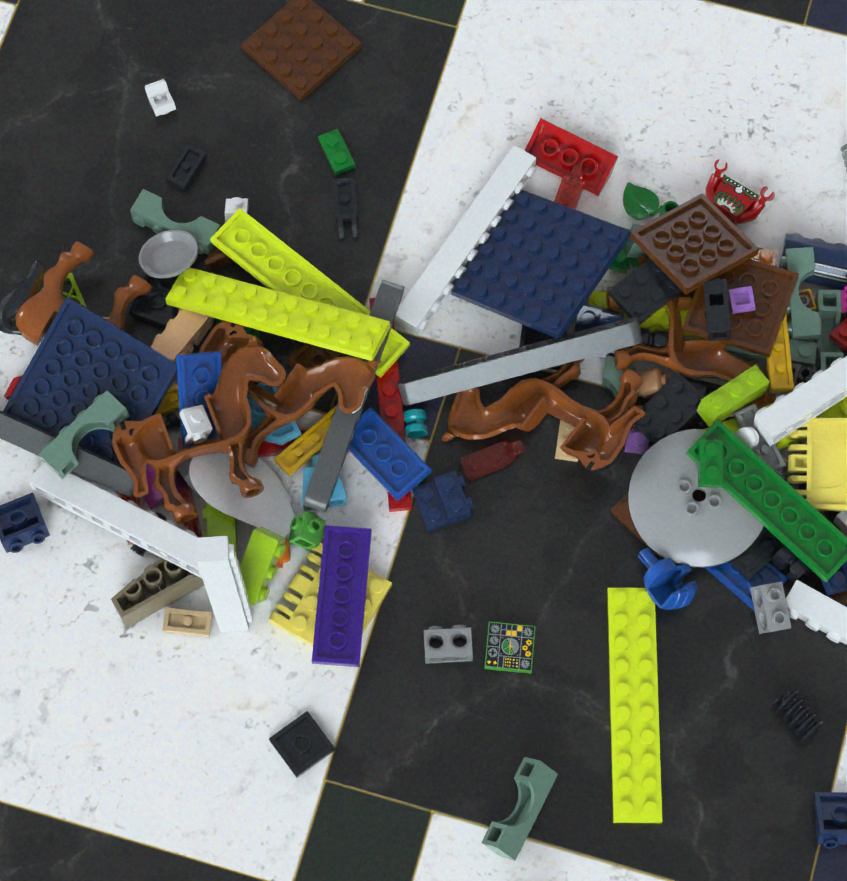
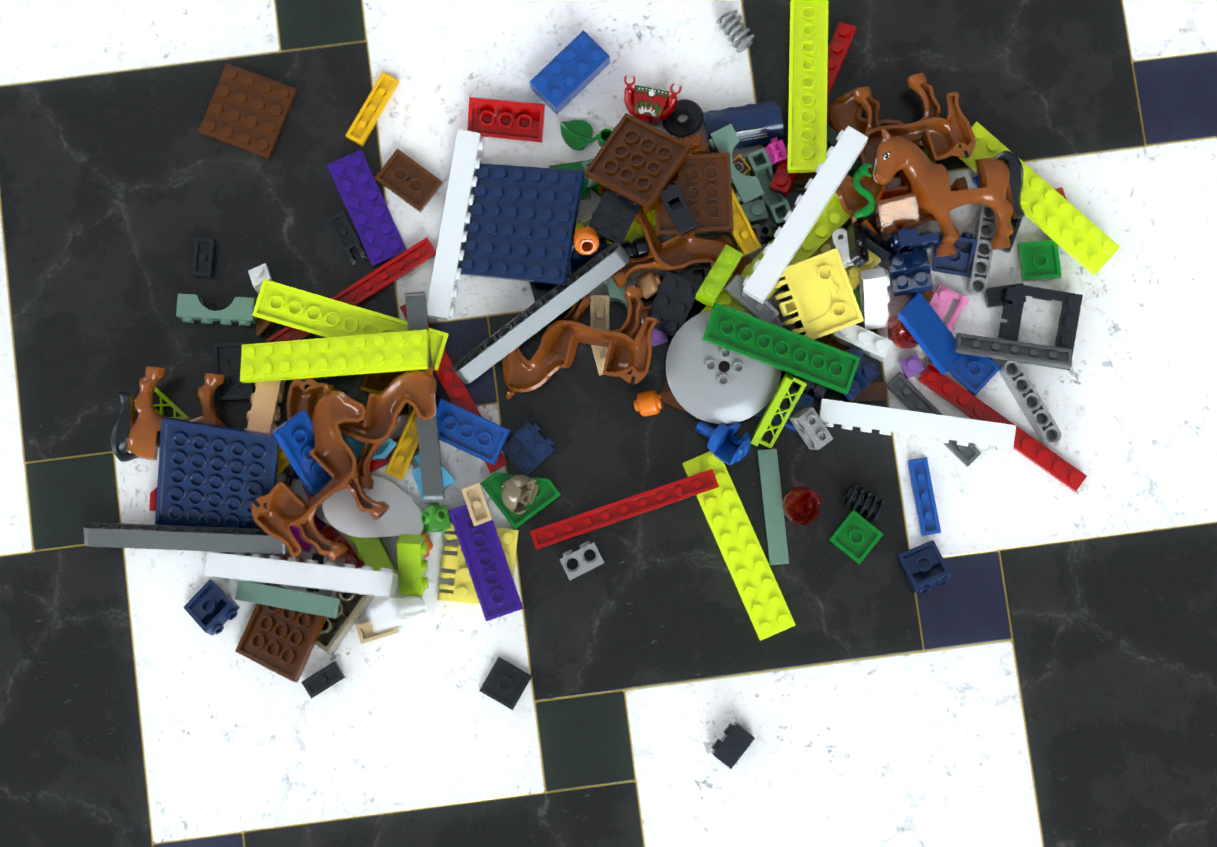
camera: 25 degrees left, 15 degrees up
sand green arch [39,391,130,480] -> none
light grey piece [139,230,198,278] -> none
white bracket [145,79,176,116] -> none
white bracket [179,405,213,444] -> none
green plate [318,128,355,176] -> none
teal wheel [403,409,428,438] -> none
clear red hinge [460,440,524,481] -> none
sand green arch [481,757,558,861] -> none
tile [484,622,536,674] -> none
clear red hinge [554,164,585,210] -> none
green plate [698,439,723,488] -> none
medium lavender plate [729,286,756,314] -> none
white tile [734,427,759,450] -> none
none -> sand green tile [235,580,340,619]
none -> reddish brown plate [235,583,327,683]
none -> red plate [266,237,436,343]
none -> black plate [301,661,345,699]
none -> dark purple plate [327,150,407,267]
none -> yellow tile [345,72,400,146]
none -> reddish brown plate [375,148,443,213]
none -> tan plate [461,483,493,526]
none -> green plate [480,472,561,530]
none -> dark tan cylinder [502,475,538,515]
none -> blue brick [530,30,610,114]
none -> red plate [530,469,719,550]
none -> orange head [573,226,599,255]
none -> tan plate [590,295,609,331]
none -> orange head [634,390,663,417]
none -> black wheel [663,99,703,137]
none -> lime fence [750,372,807,449]
none -> sand green tile [757,449,789,565]
none -> clear red cylinder [782,486,822,526]
none -> green plate [829,510,883,564]

